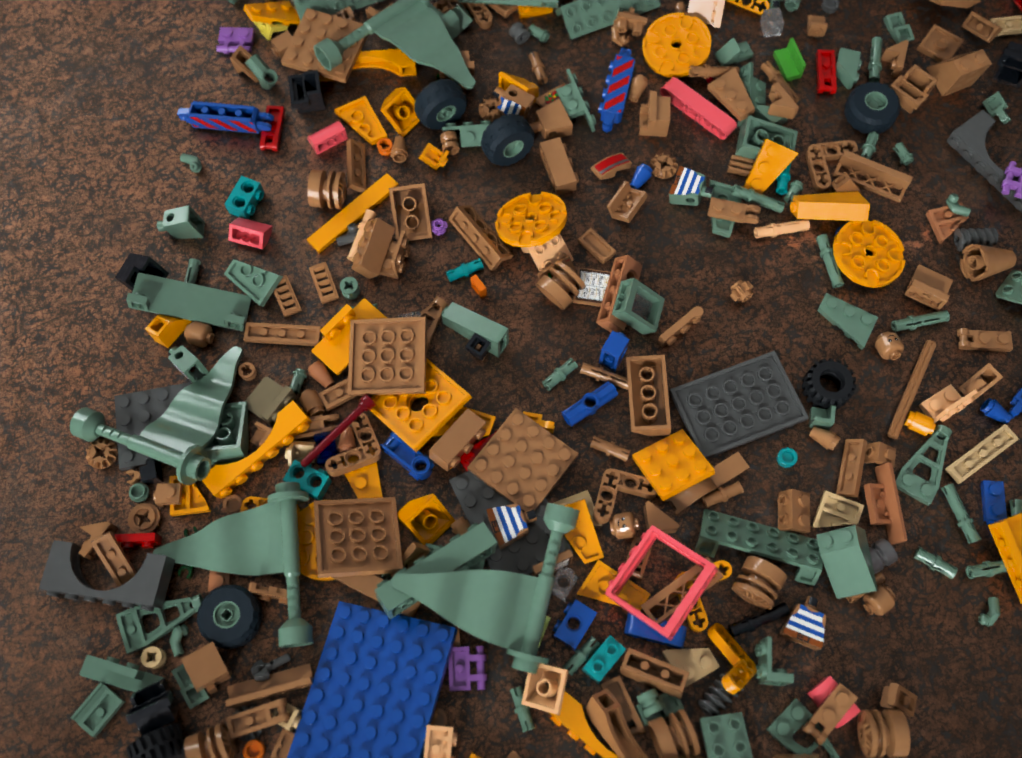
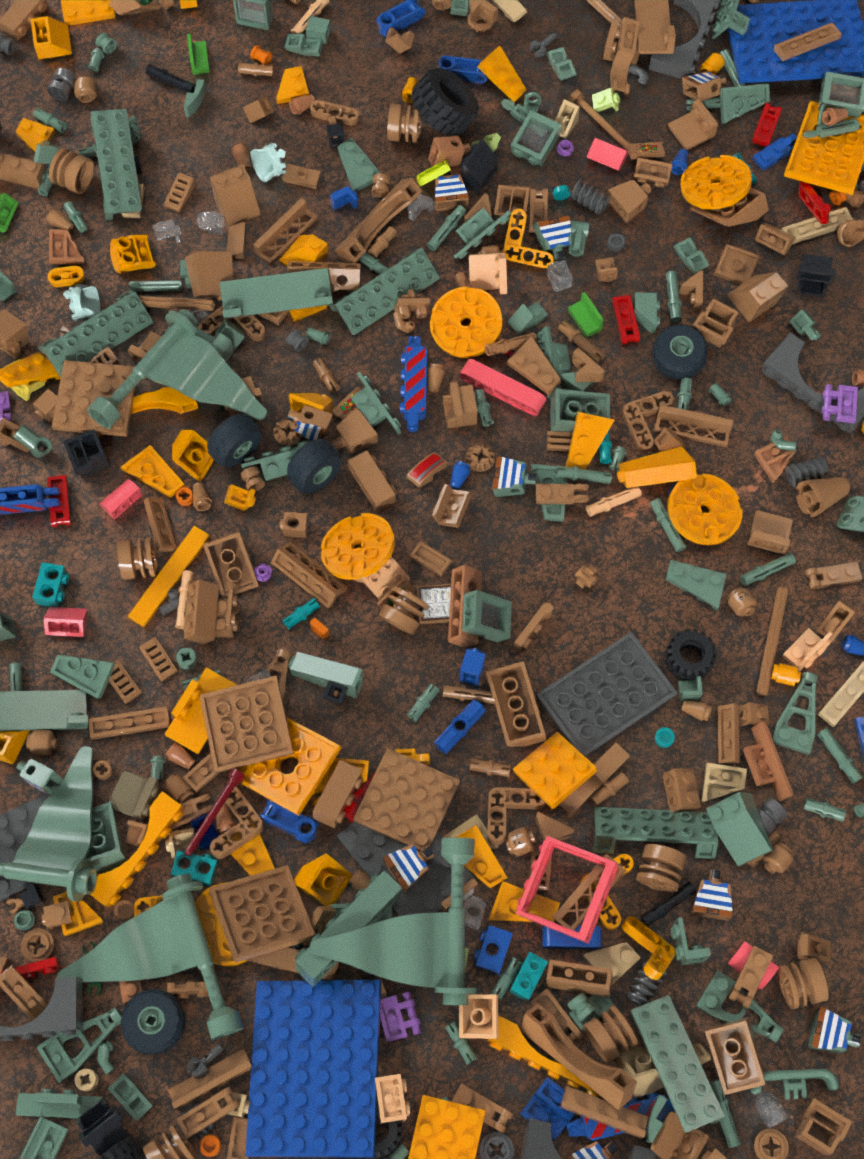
camera: 15 degrees left, 0 degrees up
medium nougat plate [181,642,231,695] -> none
none -> medium nougat brick [280,512,308,538]
none -> sand green pin [474,389,494,427]

